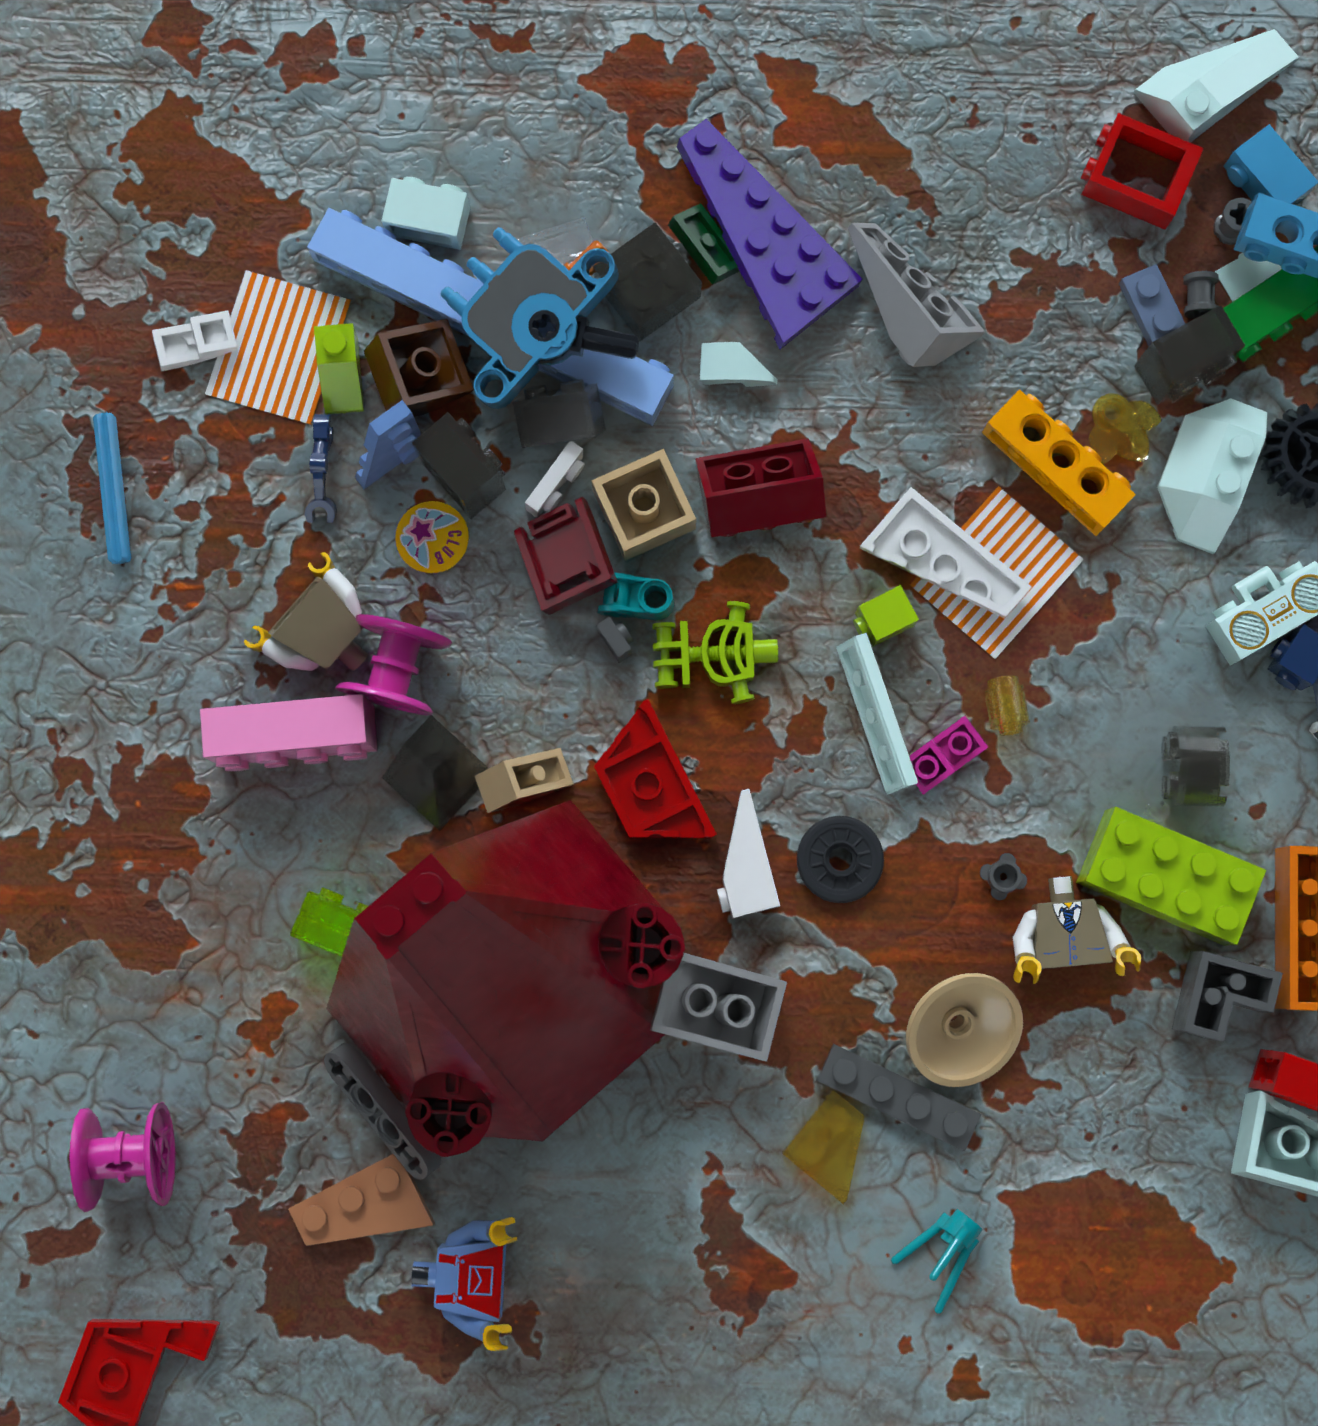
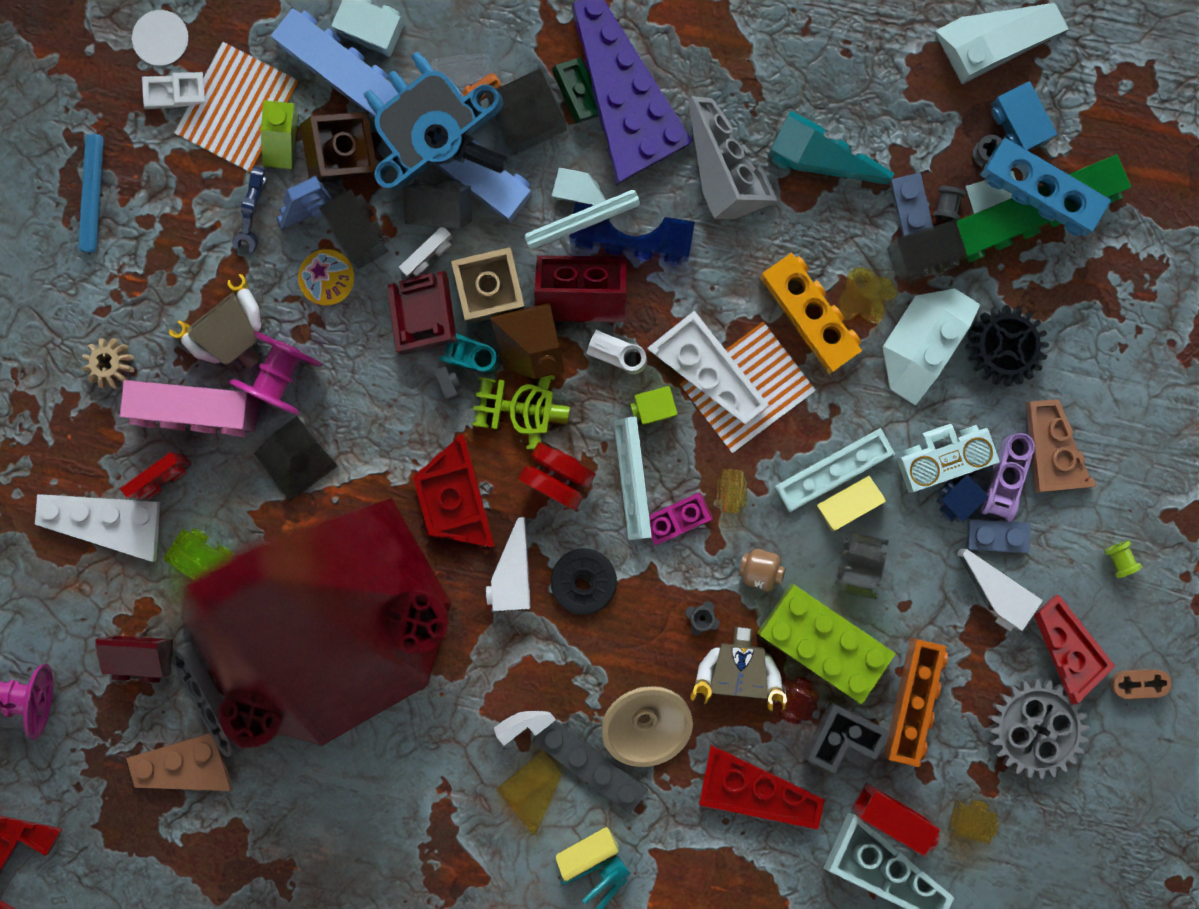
camera: 15 degrees right, 5 degrees up
torso [411,1217,517,1351] -> none
tan slope [475,748,574,813] -> none
light grey slope [650,953,787,1062] -> none
red window [1080,113,1204,230] -> none
none -> white wing [35,494,160,562]
none -> tan gear [81,338,135,389]
none -> dark red slope [95,635,173,683]
none -> red plate [120,452,192,501]
none -> white sticker [132,10,188,65]
none -> reddish brown slope [490,303,565,379]
none -> white slope [494,711,556,746]
none -> red wheel [518,442,596,511]
none -> light aqua axle [525,190,640,250]
none -> light yellow slope [556,827,618,881]
none -> clear blue arch [569,202,695,265]
none -> white piece [586,330,647,374]
none -> red wing [698,744,824,830]
none -> medium nougat head [739,548,786,592]
none -> teal wedge [768,110,895,185]
none -> light aqua tile [774,428,895,512]
none -> clear red head [775,676,820,724]
none -> light yellow slope [817,476,886,531]

